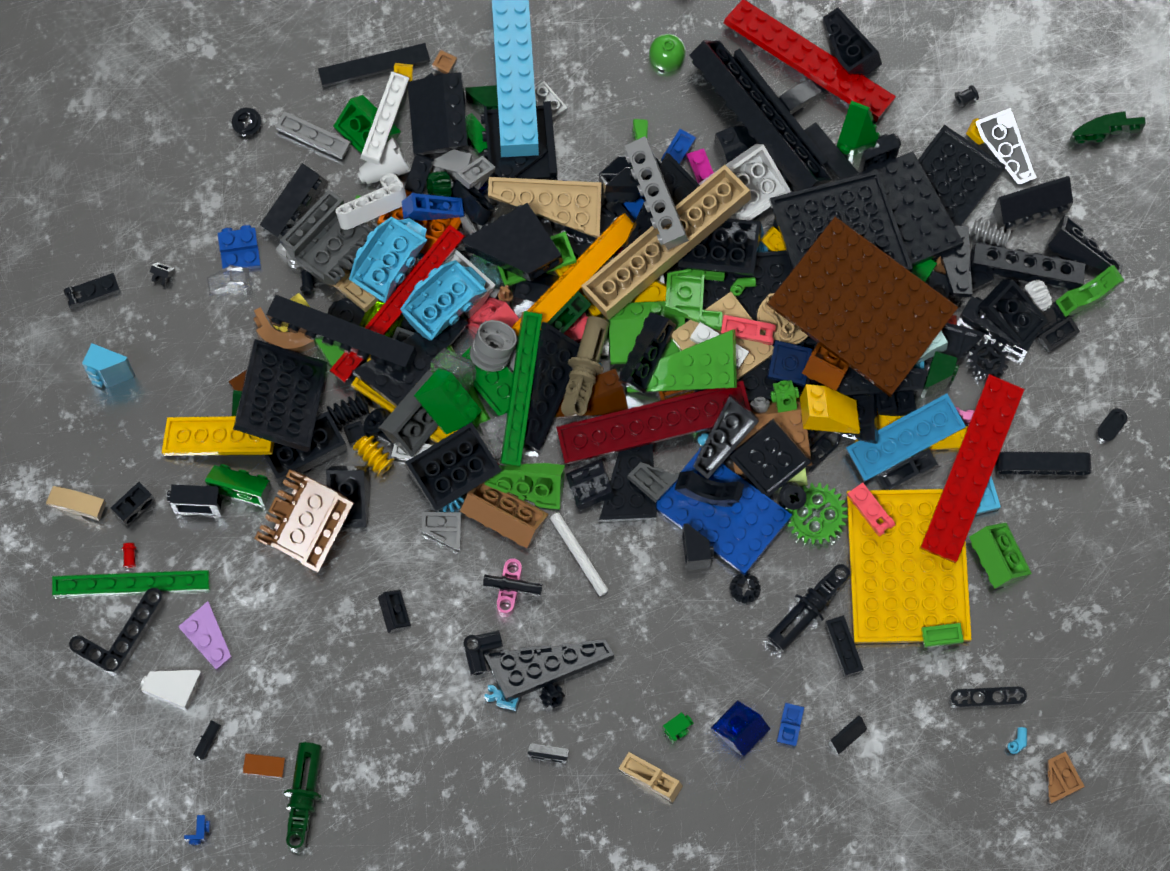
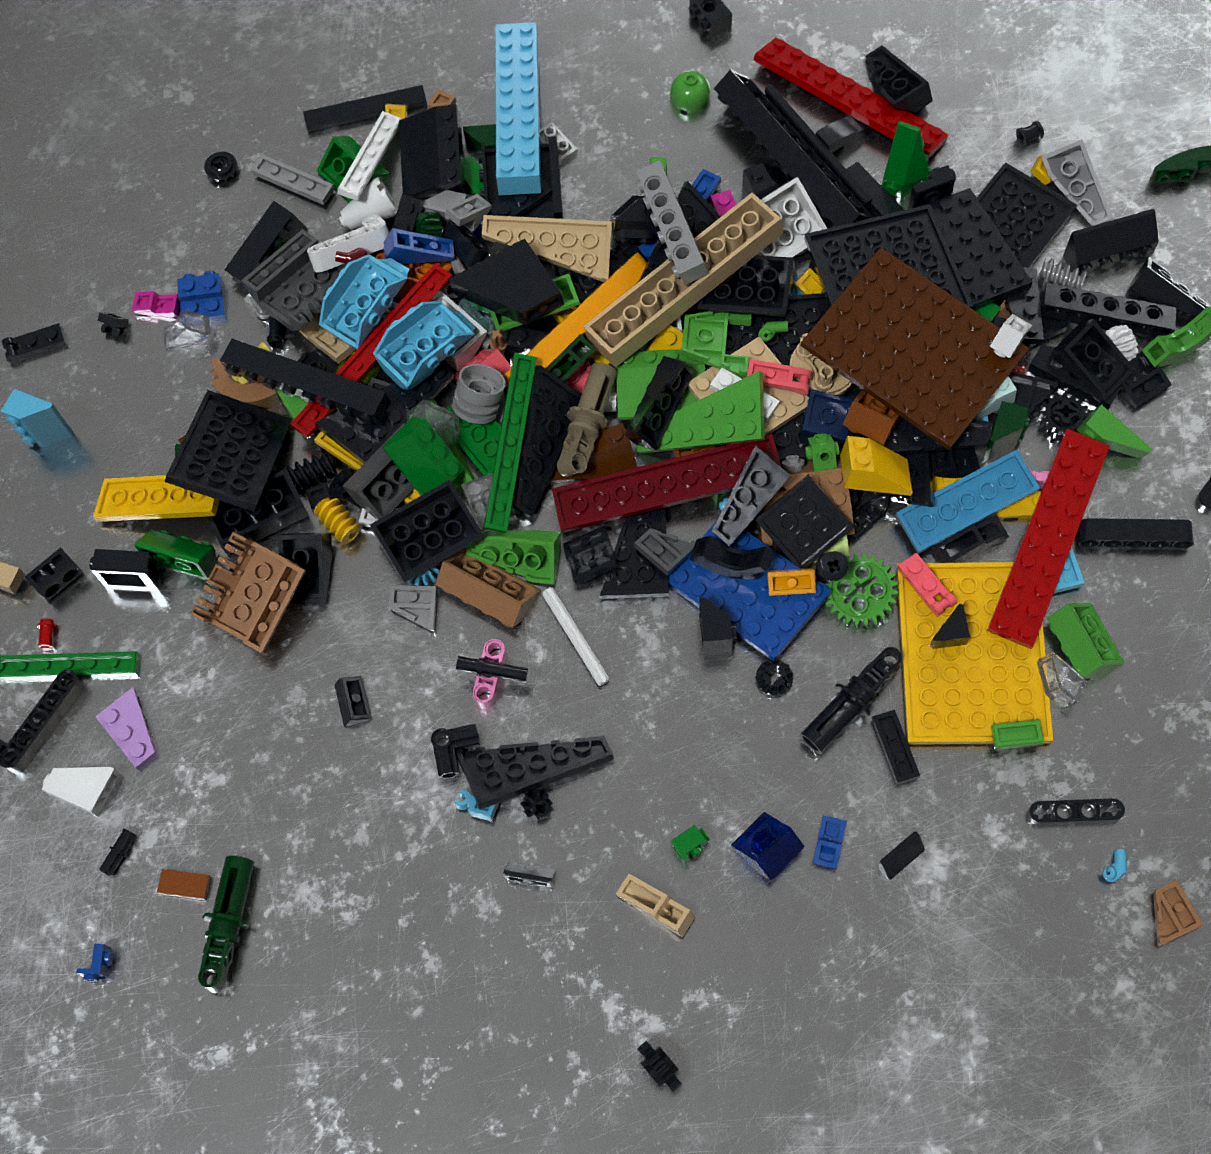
camera: 10 degrees right, 5 degrees down
none -> dark pink slope [132,291,181,317]
none -> dark red arm [335,248,367,264]
none -> light orange slope [768,568,816,596]
none -> black slope [930,603,970,649]
none -> white slope [990,314,1032,358]
none -> clear slope [1037,652,1088,709]
none -> bright green slope [1077,405,1153,458]

